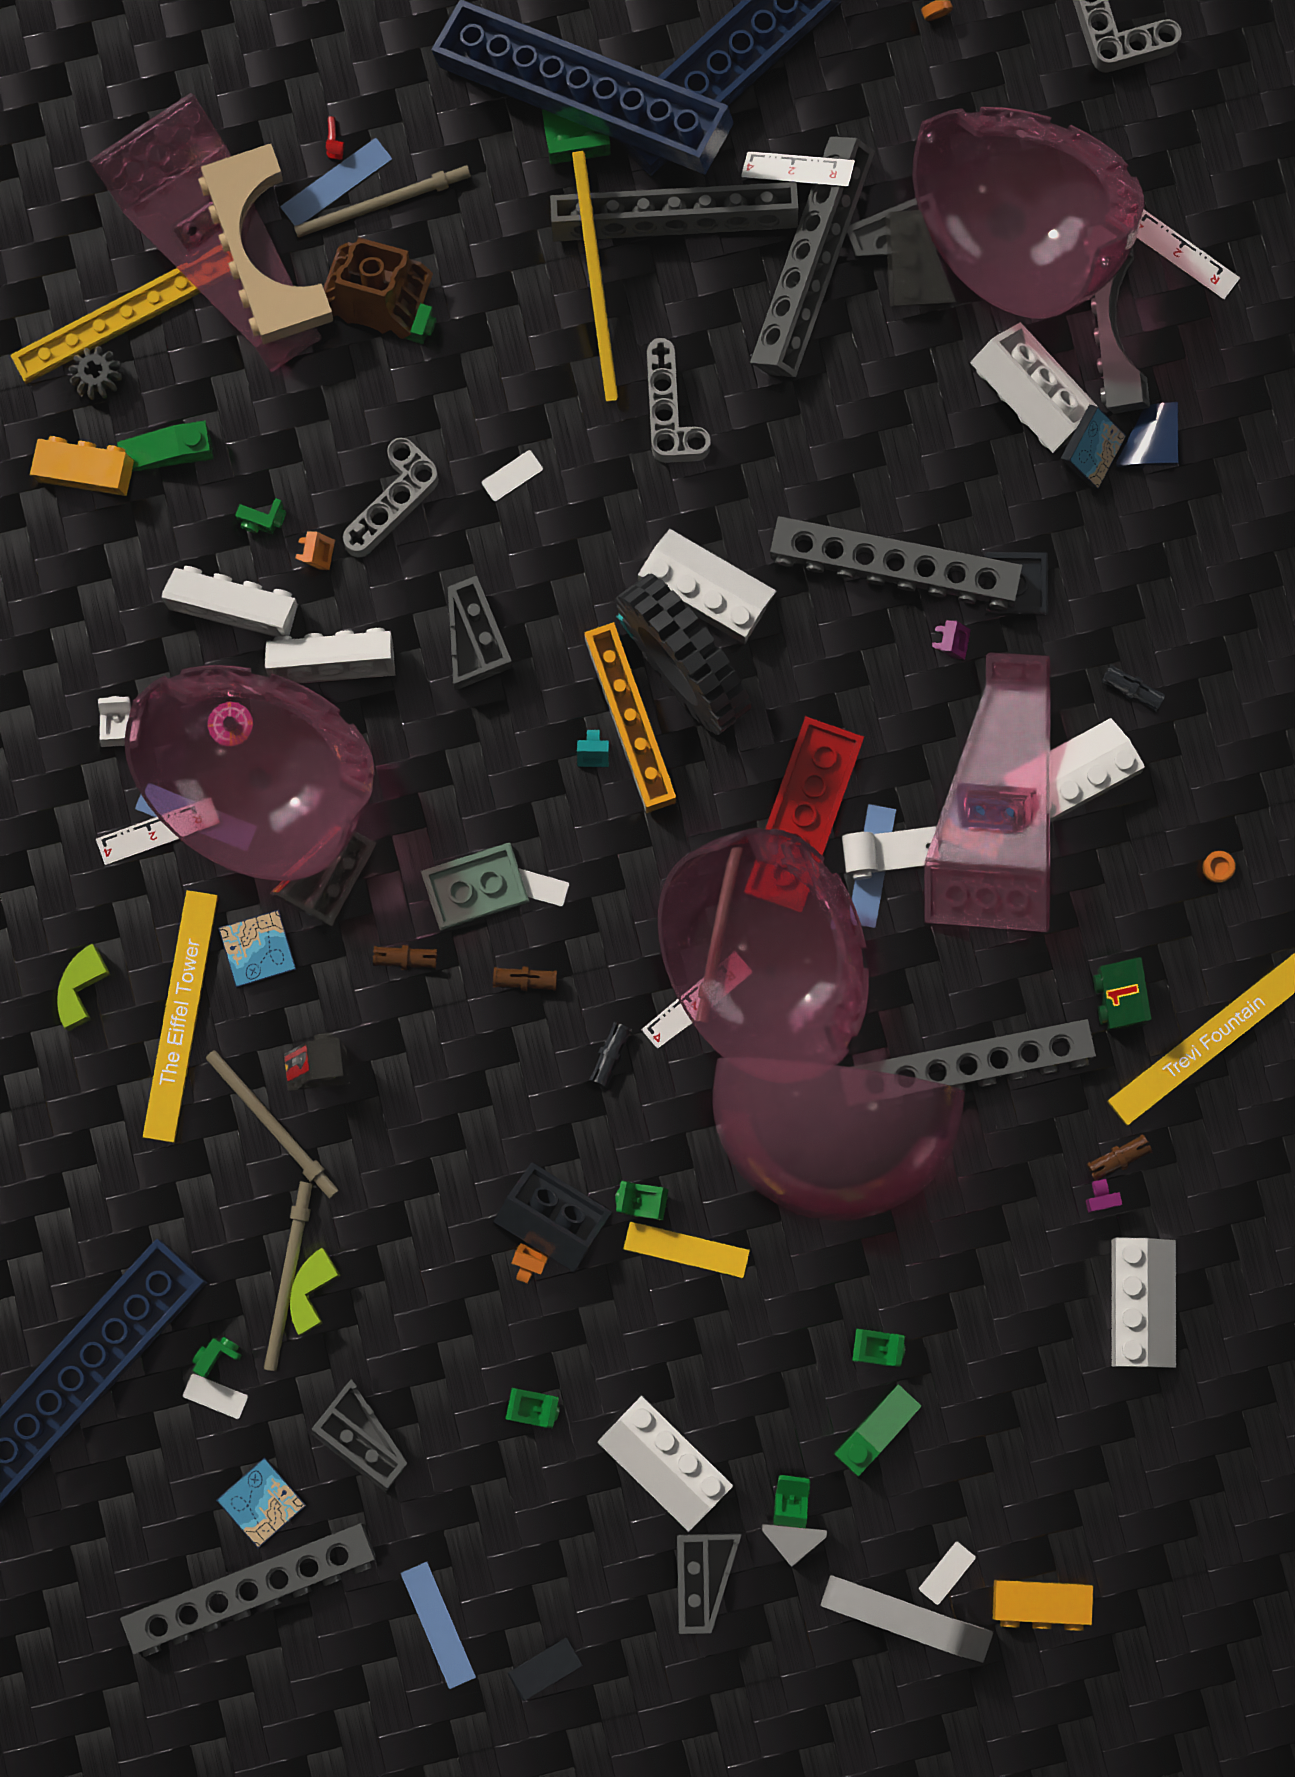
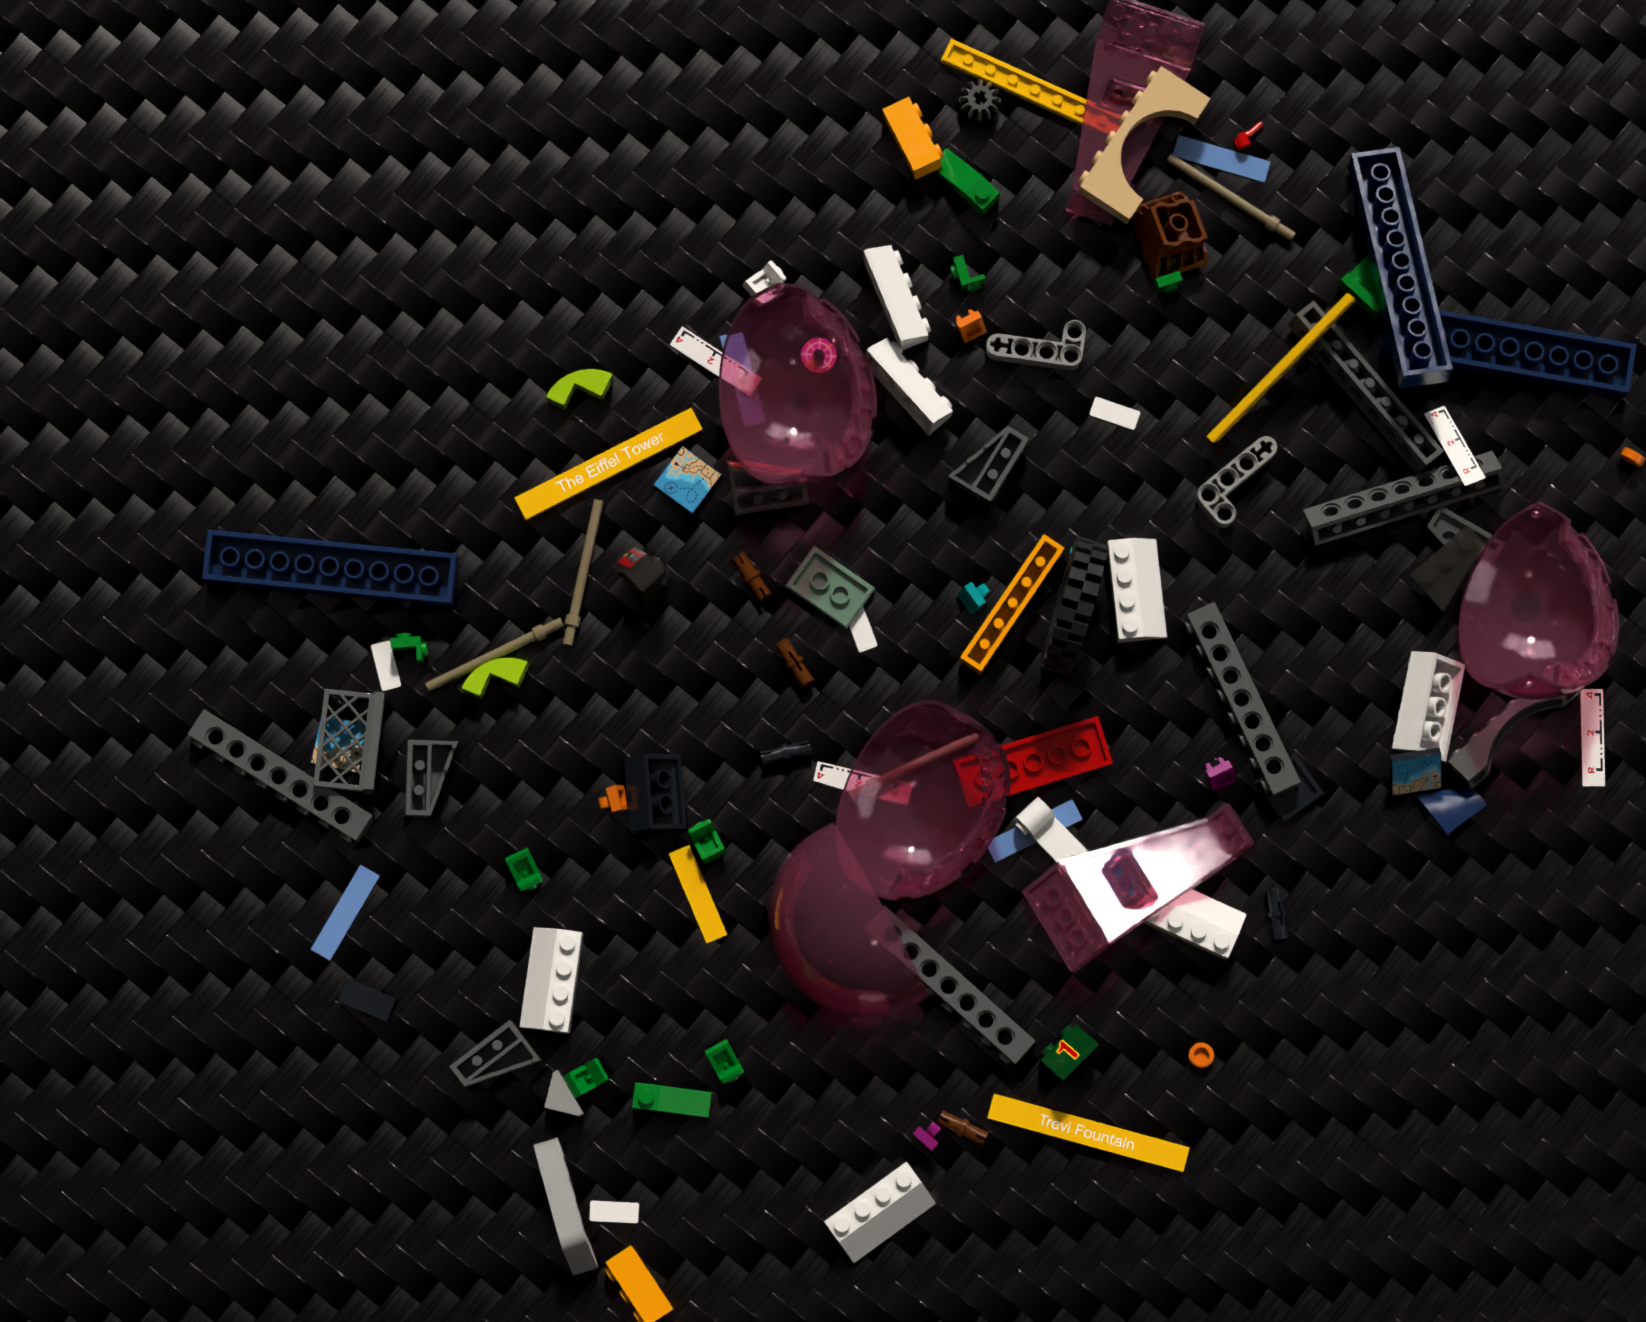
camera: 55 degrees right, 0 degrees up
none -> dark grey fence [313,689,385,795]

